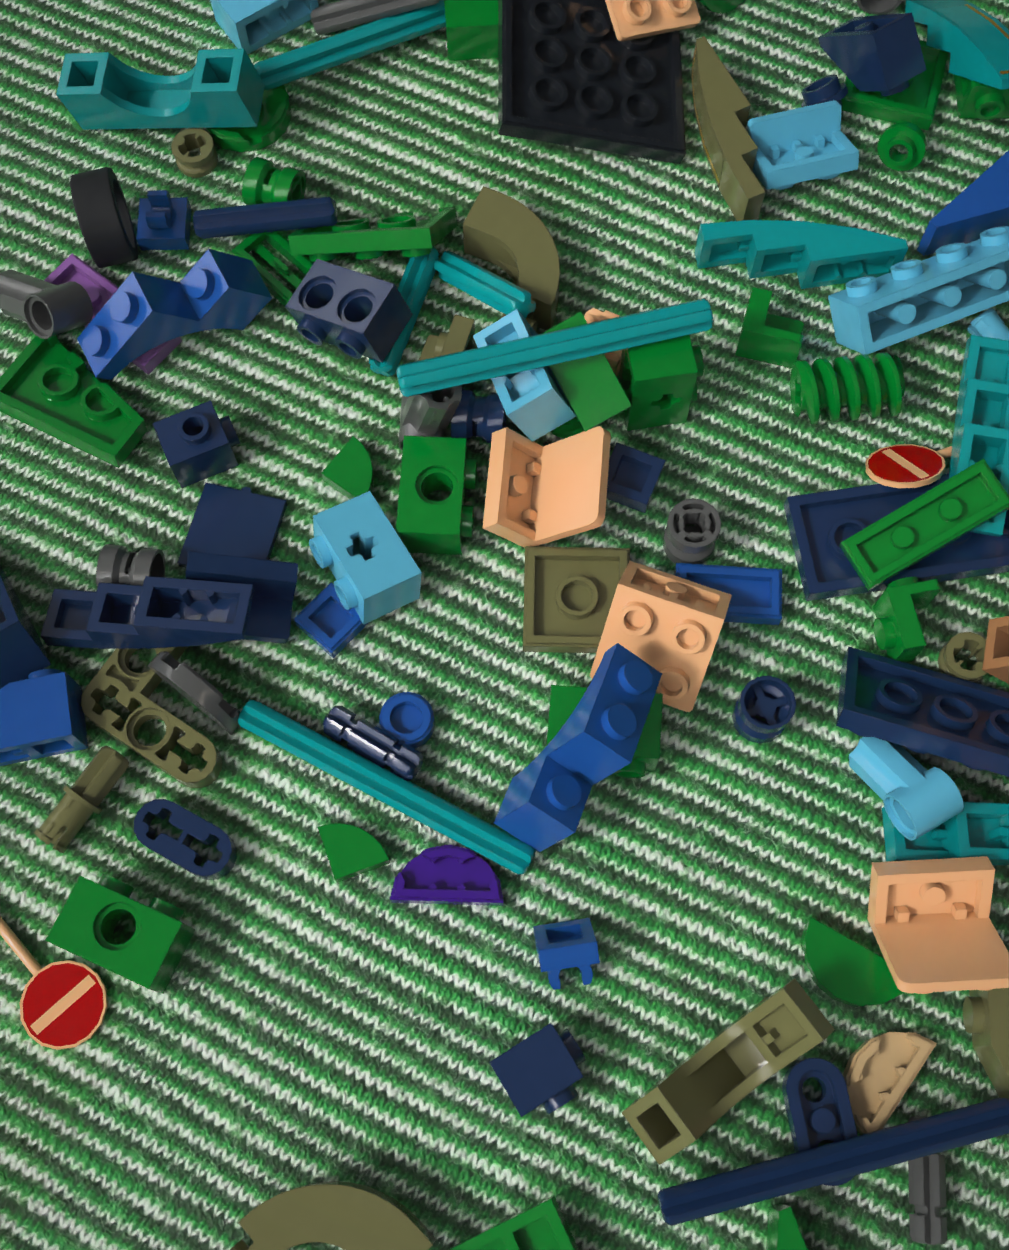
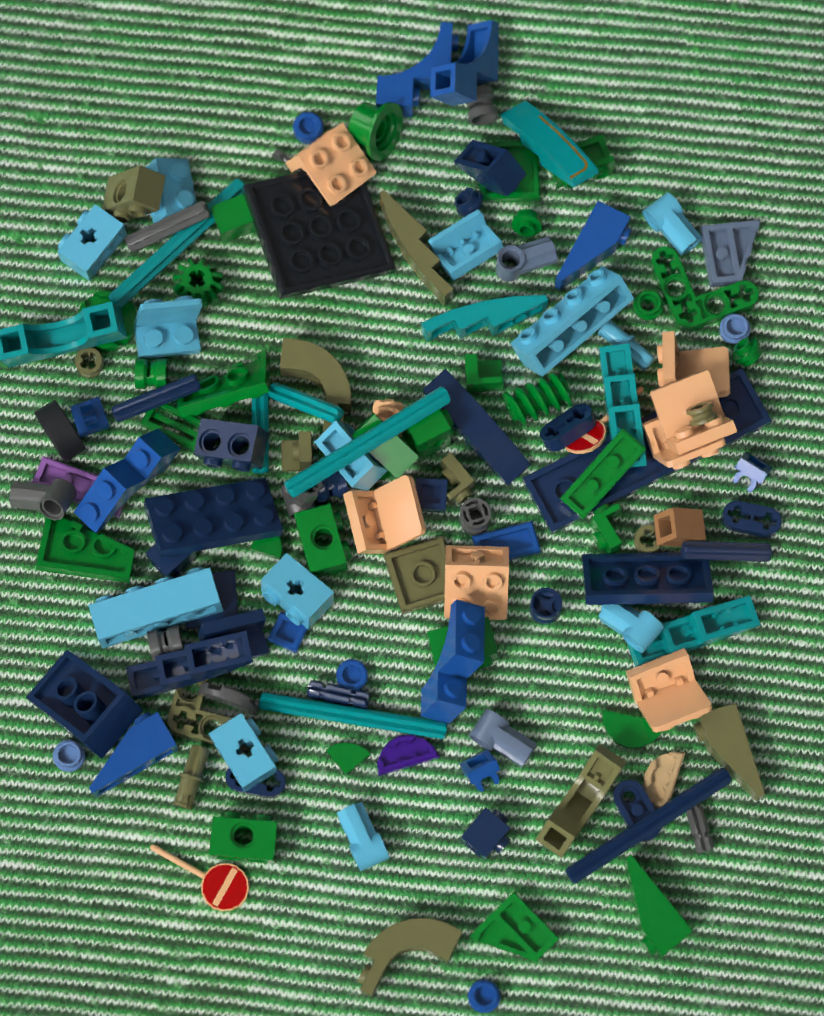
camera: 20 degrees left, 5 degrees up
none -> medium azure brick [88,567,224,648]
none -> medium azure bracket [133,296,203,359]
none -> dark blue plate [144,478,283,558]
none -> green gear [172,257,224,309]
none -> medium azure brick [209,713,278,792]
none -> medium azure piece [337,802,390,872]
none -> dark blue slope [423,369,531,486]
none -> olive bracket [440,452,475,506]
none -> sand blue piece [469,709,537,768]
none -> sand blue piece [495,236,558,282]
none -> dark blue beam [540,404,596,452]

